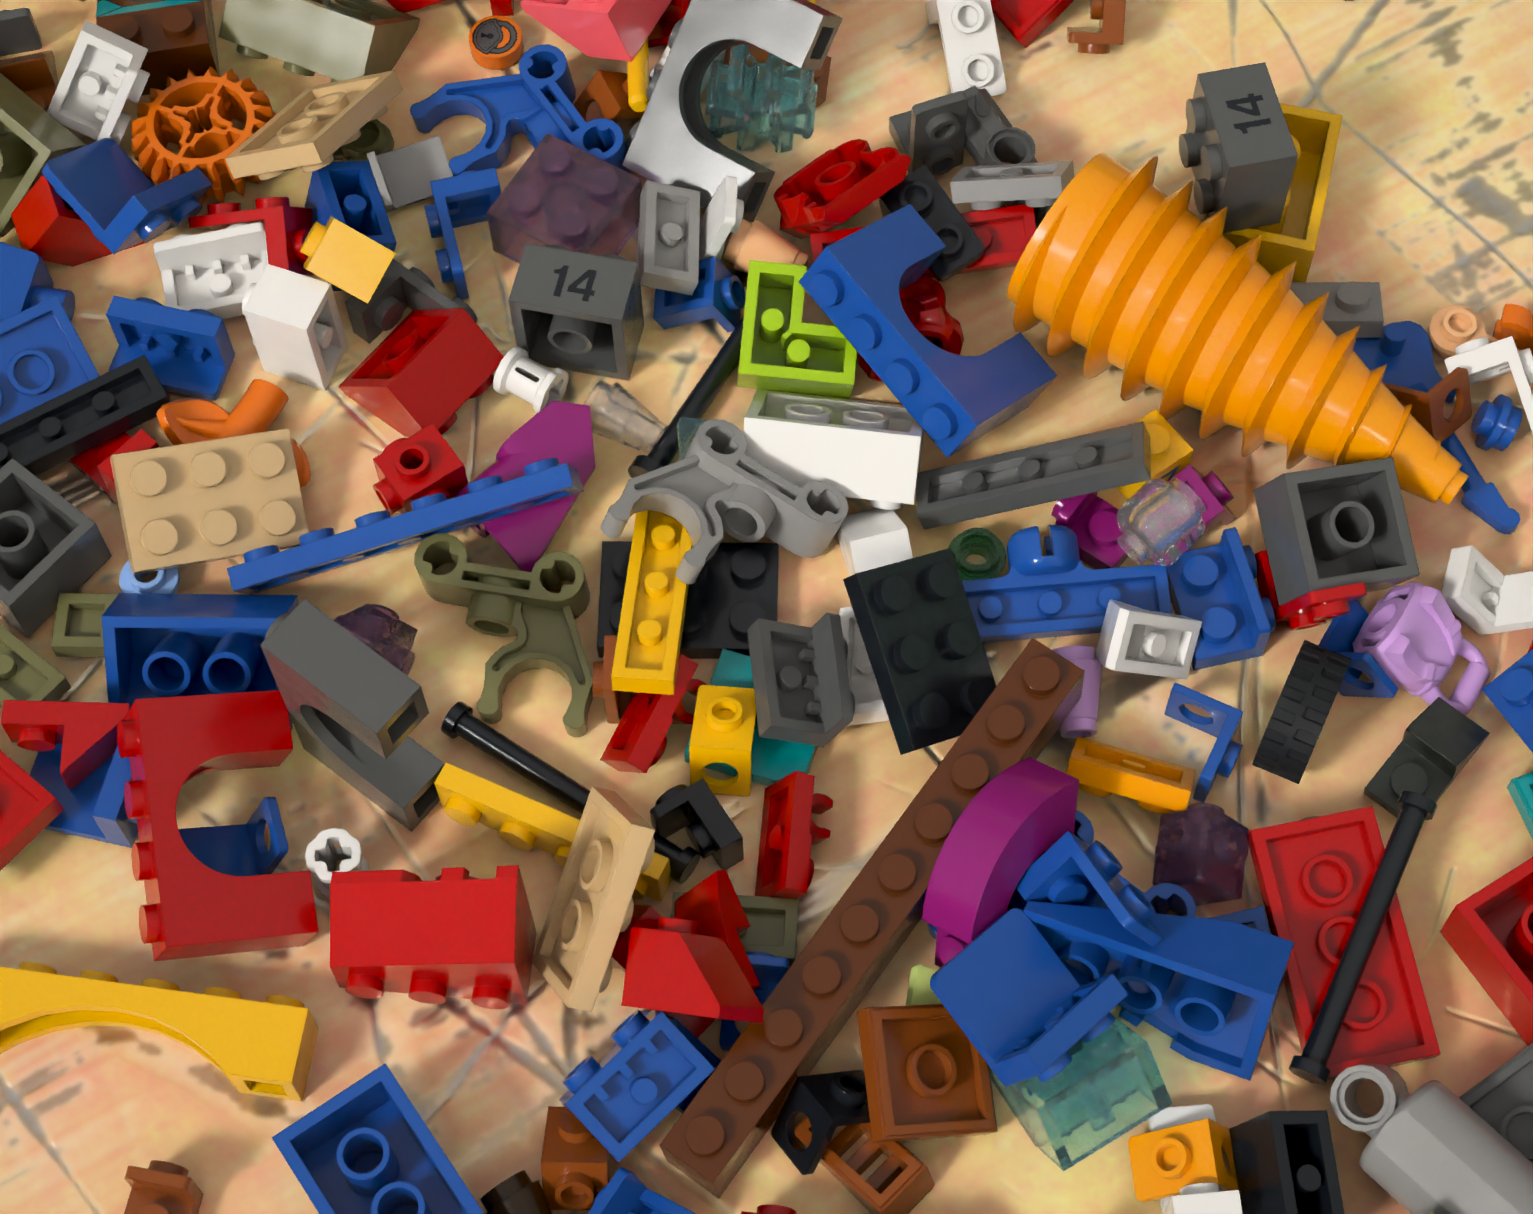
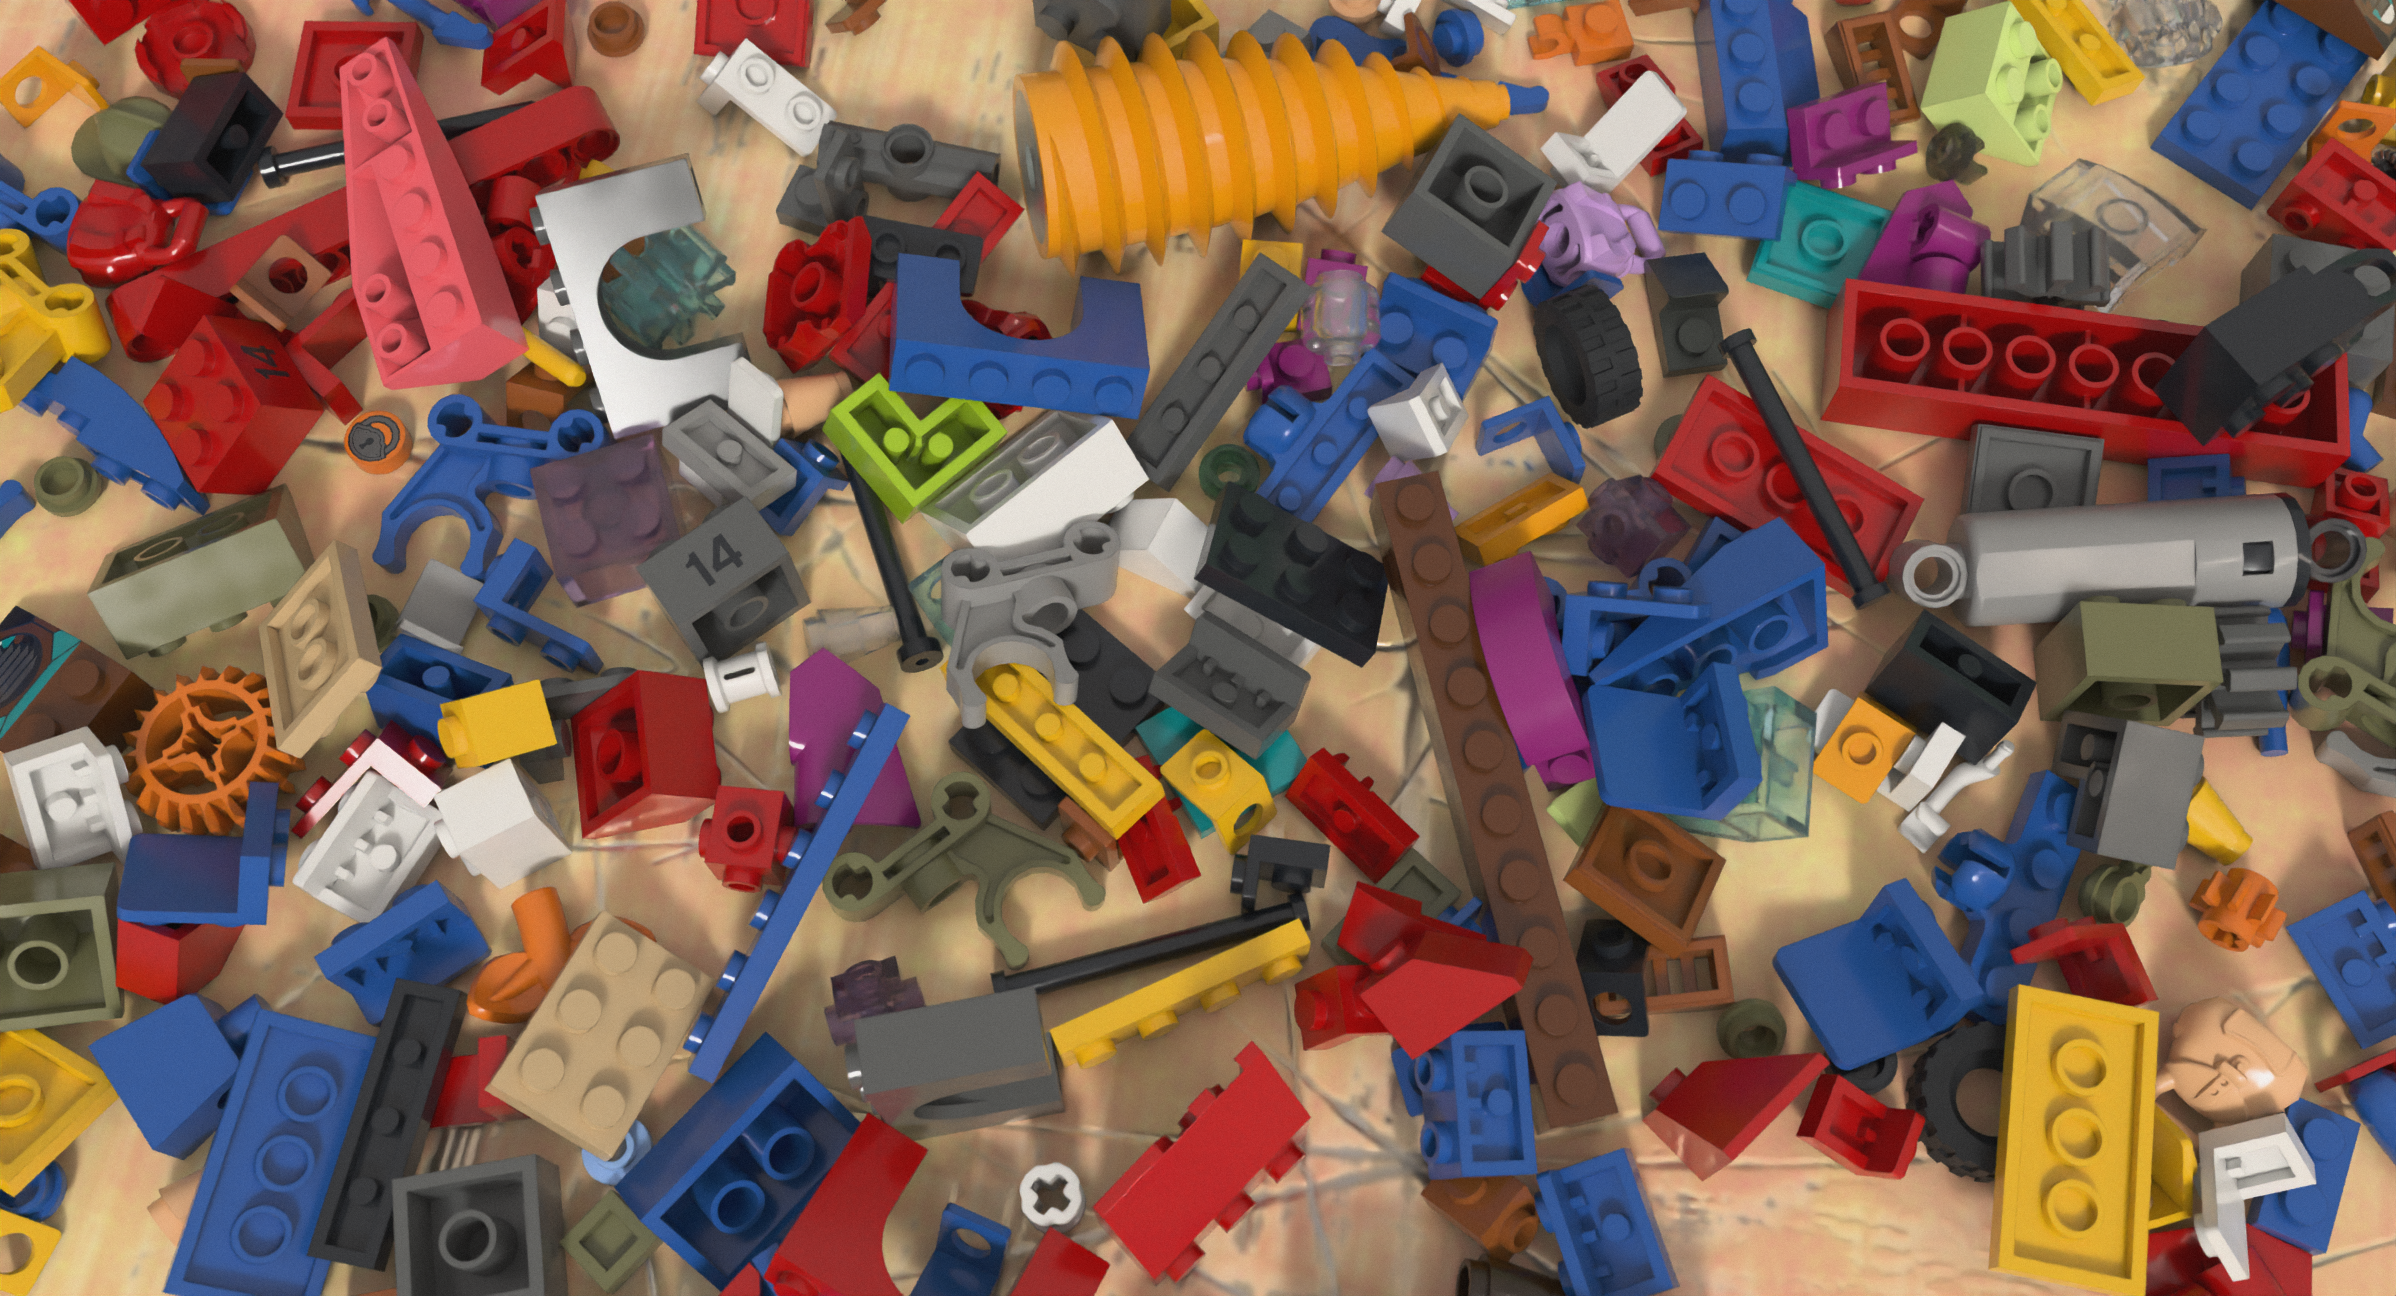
camera: 50 degrees left, 5 degrees up
tan plate [531,786,655,1012] -> none
light grey plate [950,160,1075,210] -> none

